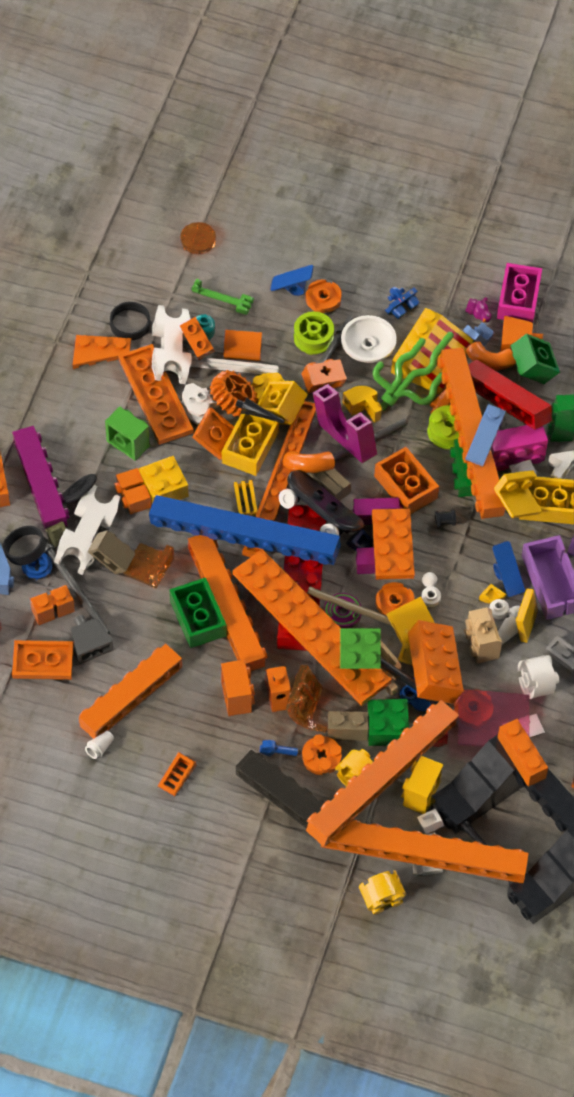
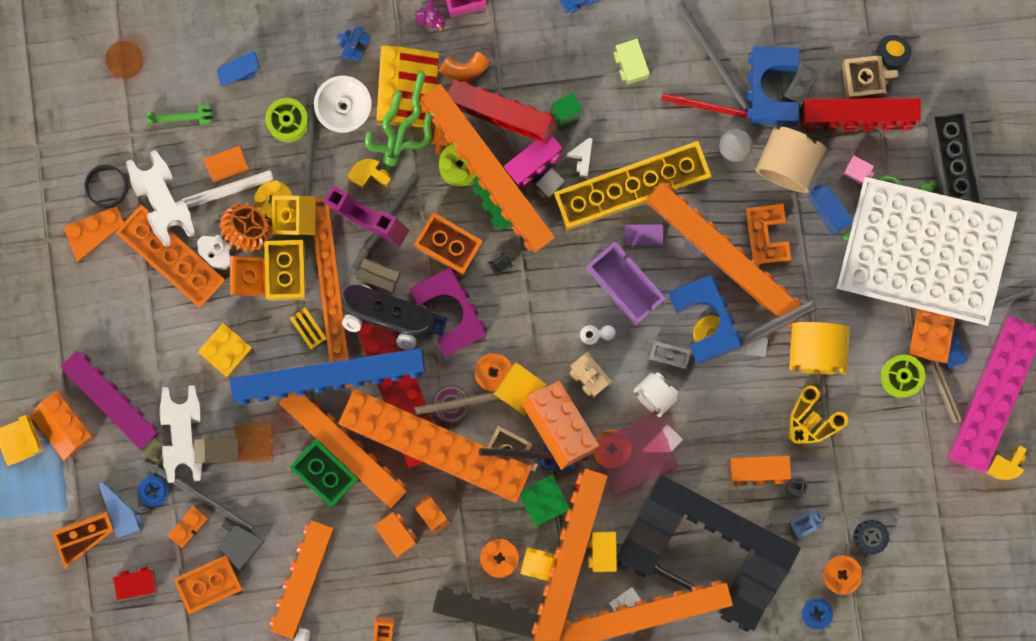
camera: 25 degrees left, 25 degrees up
black tyre [3,526,47,565] -> none
black wheel [63,474,97,503] -> none
bright green brick [105,406,150,461] -> none
orange piece [114,468,151,515] -> none
orange brick [180,317,215,360] -> none
teal head [196,314,216,340] -> none
black piece [235,397,285,423] -> none
blue bar [260,740,298,756] -> none
orange cylinder [283,451,335,473] -> none
clear orange piece [286,665,328,732] -> none
orange brick [301,359,347,393] -> none
orange plate [305,279,342,313] -> none
dark tan brick [328,711,368,741] -> none
bright green brick [340,628,381,669] -> none
orange plate [372,509,415,580] -> none
yellow tile [398,642,413,666] -> none
white plate [417,809,444,834] -> none
white plate [422,572,441,607] -> none
medium blue bracket [463,322,495,346] -> none
medium blue slope [465,404,506,467] -> none
yellow tile [479,584,506,604] -> none
blue piece [492,541,525,597] -> none
yellow bracket [494,470,542,518] -> none
white cone [498,616,518,645] -> none
orange brick [498,719,548,787] -> none
orange torso [500,316,543,352] -> none
green brick [510,333,560,384] -> none
yellow tile [516,588,538,643] -> none

